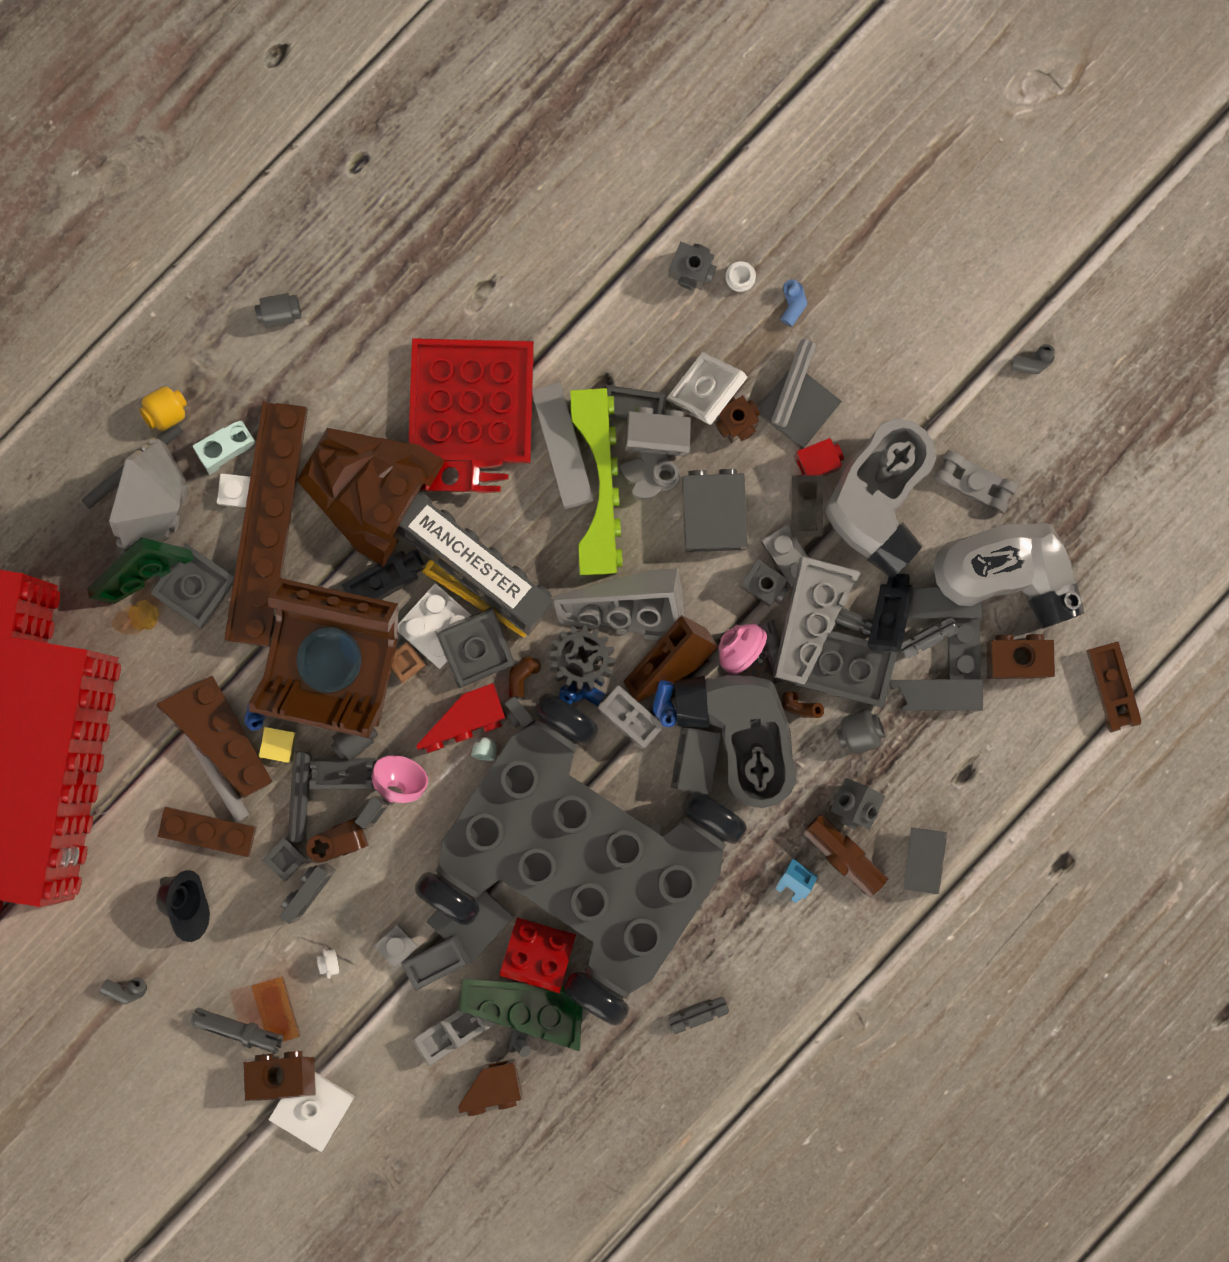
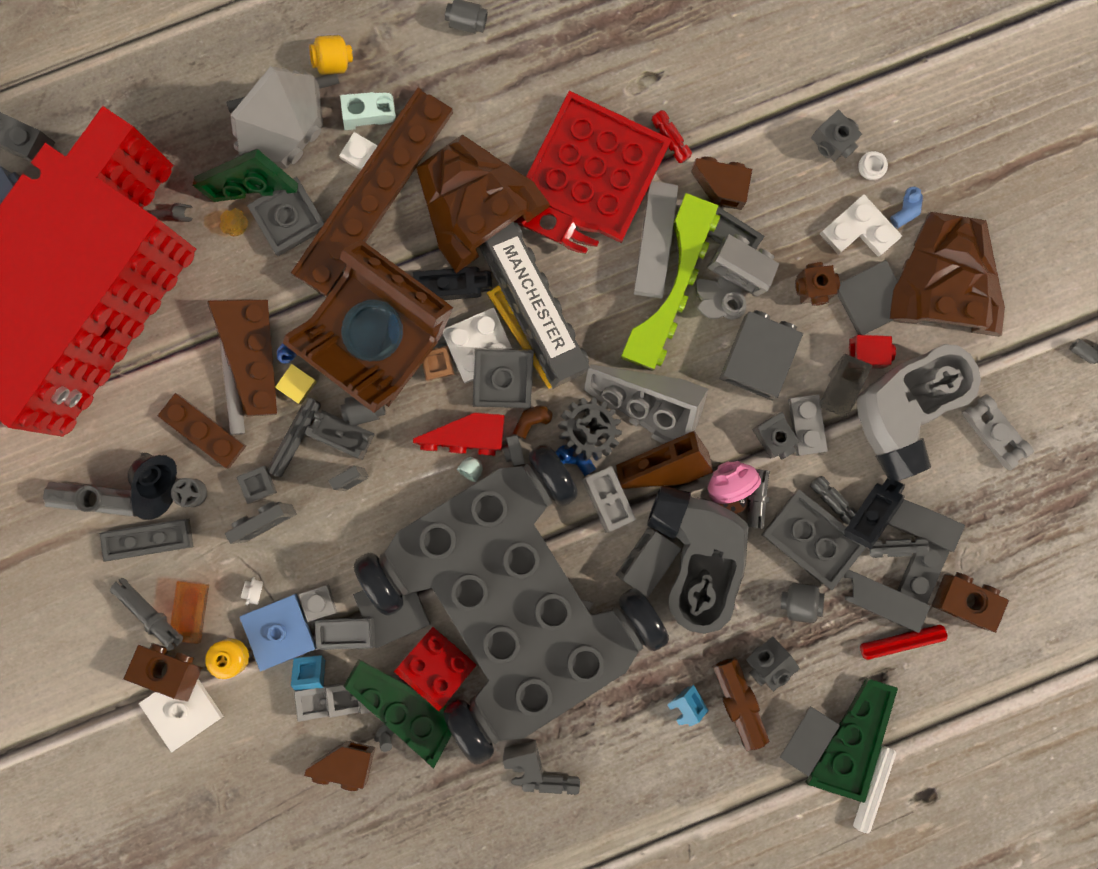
camera: 15 degrees right, 0 degrees up
dark grey arm [100,977,147,1004] -> none
reddish brown piece [306,817,369,863] -> none
bright pink piece [371,755,428,803] -> none
blue arm [653,680,677,728] -> none
white plate [666,352,747,425] -> none
light grey axle [771,339,816,427] -> none
light grey wing [772,557,861,685] -> none
reddish brown arm [781,692,824,718] -> none
light grey piece [934,523,1085,629] -> none
reddish brown plate [1086,641,1141,733] -> none
none -> dark grey piece [43,481,136,516]
none -> dark grey tile [99,519,194,562]
none -> dark grey hand [151,203,193,222]
none -> dark grey wheel [171,478,207,507]
none -> yellow head [205,638,249,679]
none -> medium blue plate [239,594,316,672]
none -> dark azure plate [291,655,326,691]
none -> dark grey hinge [503,740,543,785]
none -> red axle [651,110,692,163]
none -> reddish brown slope [691,156,753,210]
none -> dark green wing [805,677,898,803]
none -> white plate [820,194,902,257]
none -> white axle [853,745,896,833]
none -> red axle [860,625,948,660]
none -> reddish brown wedge [890,212,1005,337]

